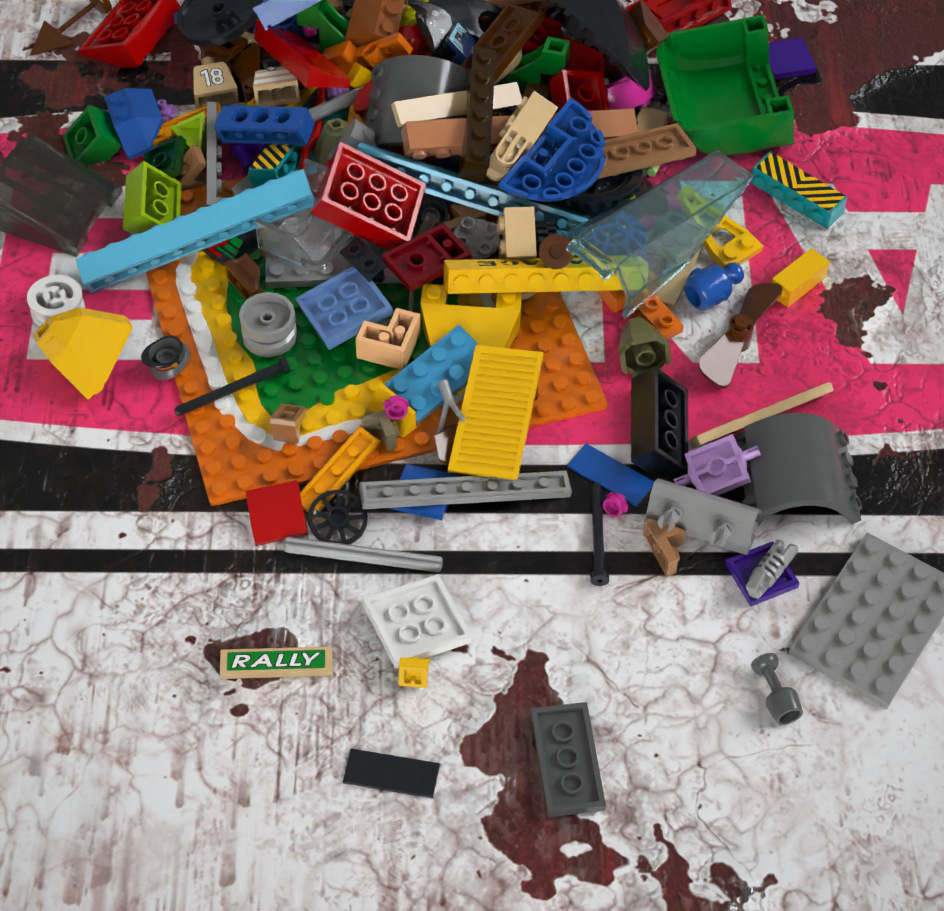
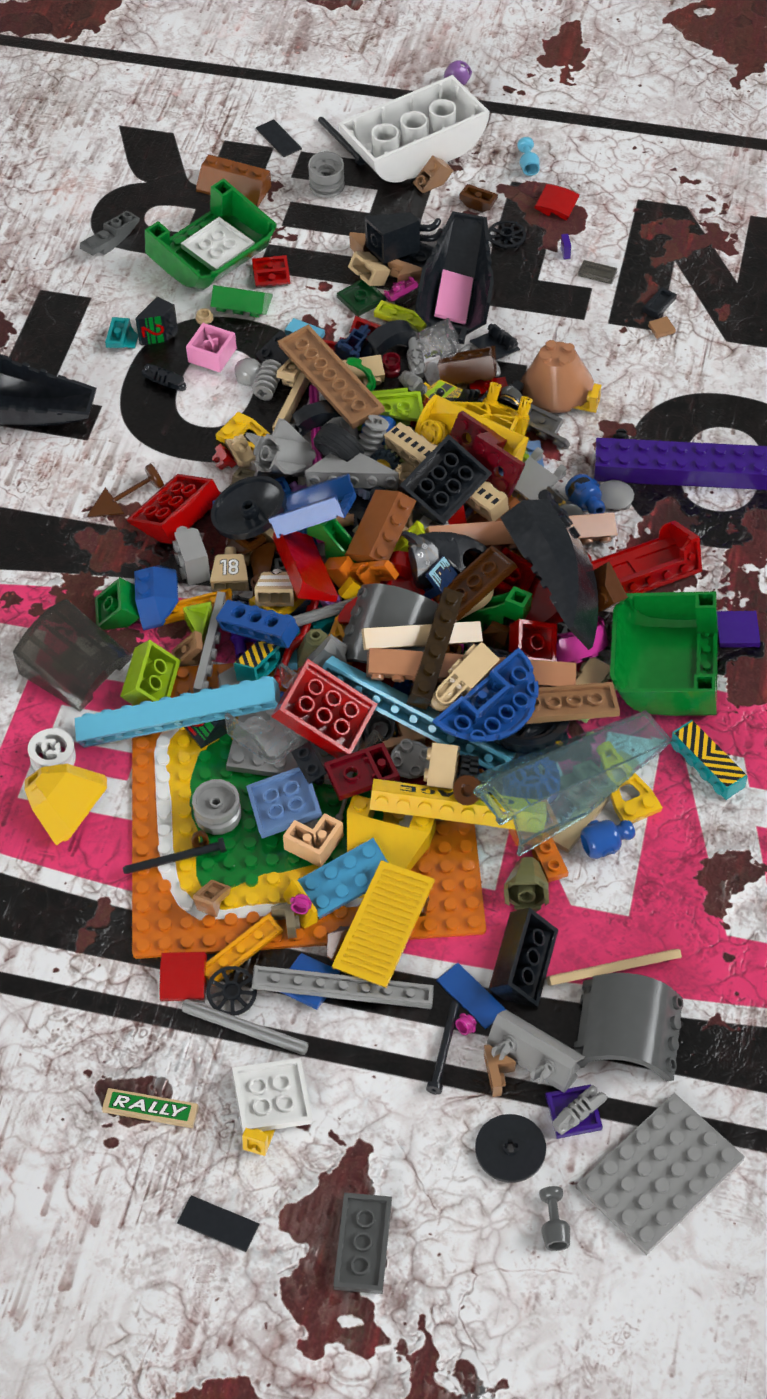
camera: 15 degrees right, 0 degrees up
dark grey piece [141,336,190,380] -> none
dark green tile [143,135,186,178] -> none
medium lavender plant [157,99,178,122] -> none
reddish brown slope [225,253,263,300] -> none
light grey plant [437,380,466,433] -> none
lavender plate [674,434,761,496] -> none
reddish brown piece [699,283,782,389] -> none
yellow brick [772,248,830,308] -> none
none -> light grey hinge [172,526,211,586]
none -> reddish brown hinge [191,830,209,848]
none -> black piece [475,1114,546,1183]

